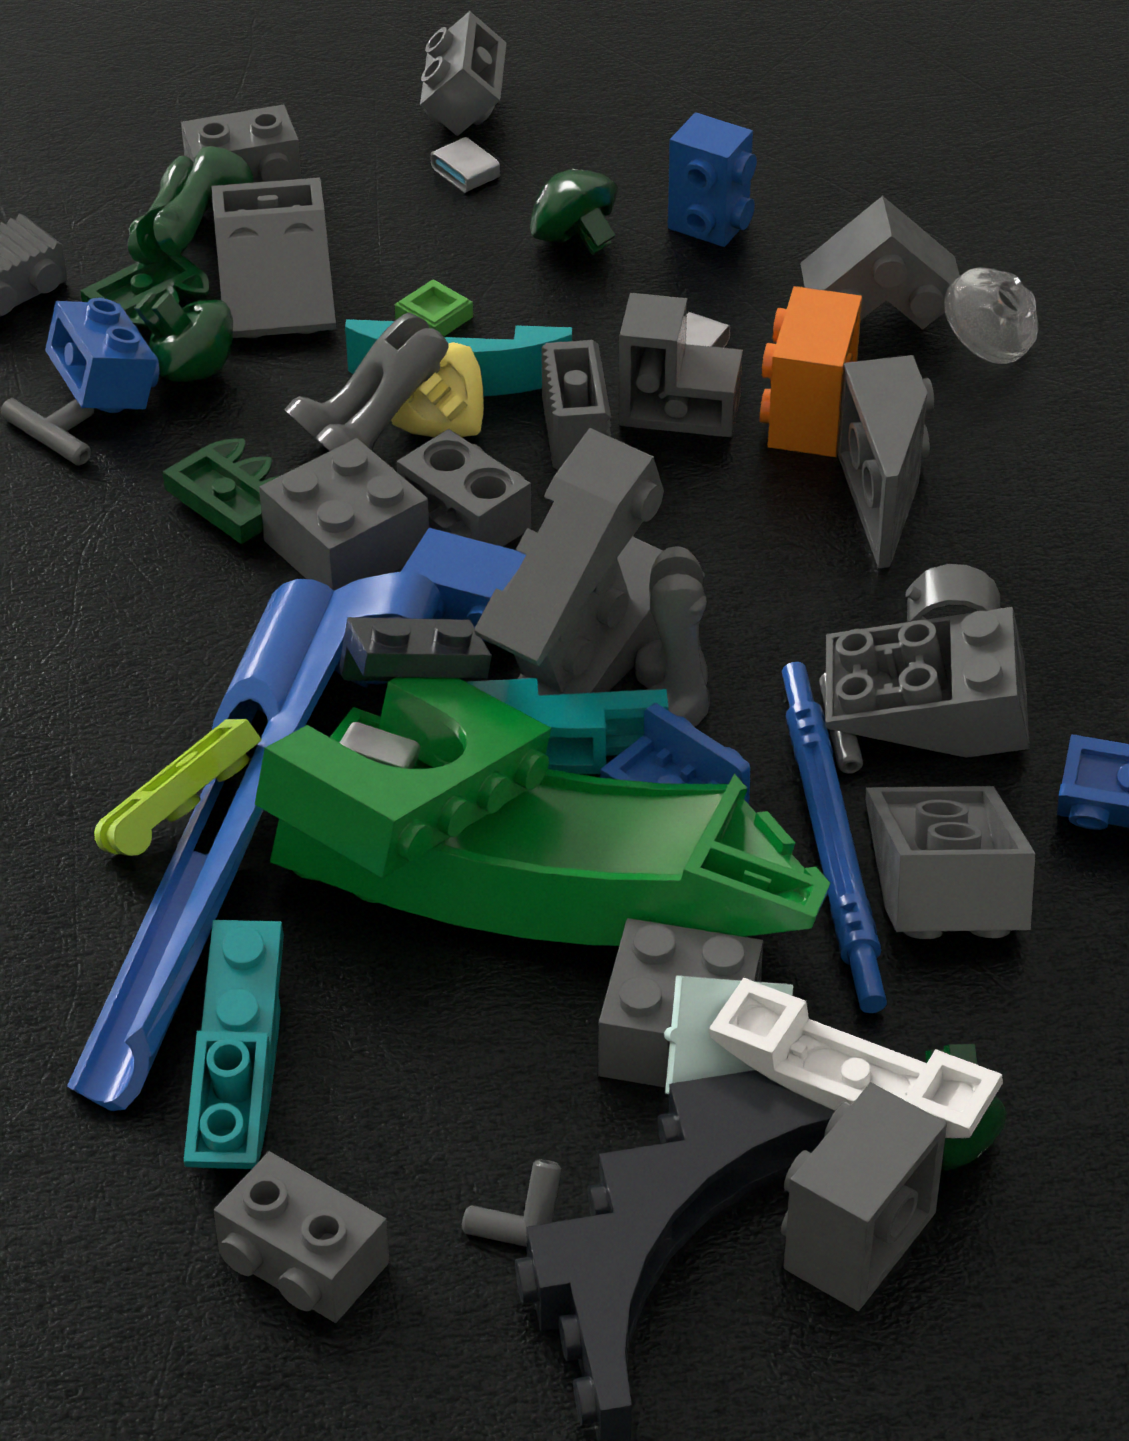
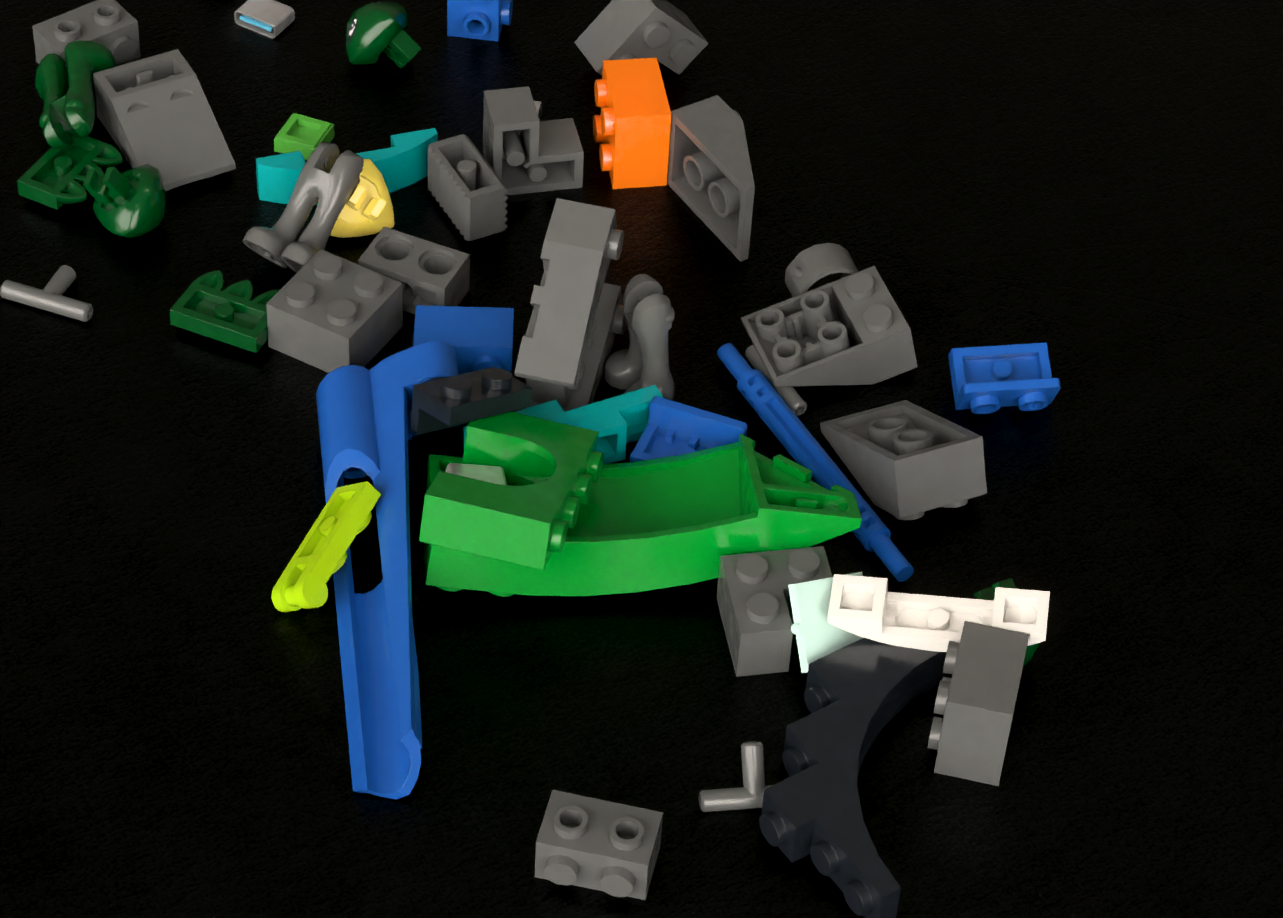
camera: 25 degrees left, 0 degrees up
blue brick [45,298,159,413] -> none
teal slope [184,920,284,1169] -> none
clear piece [944,267,1038,364] -> none

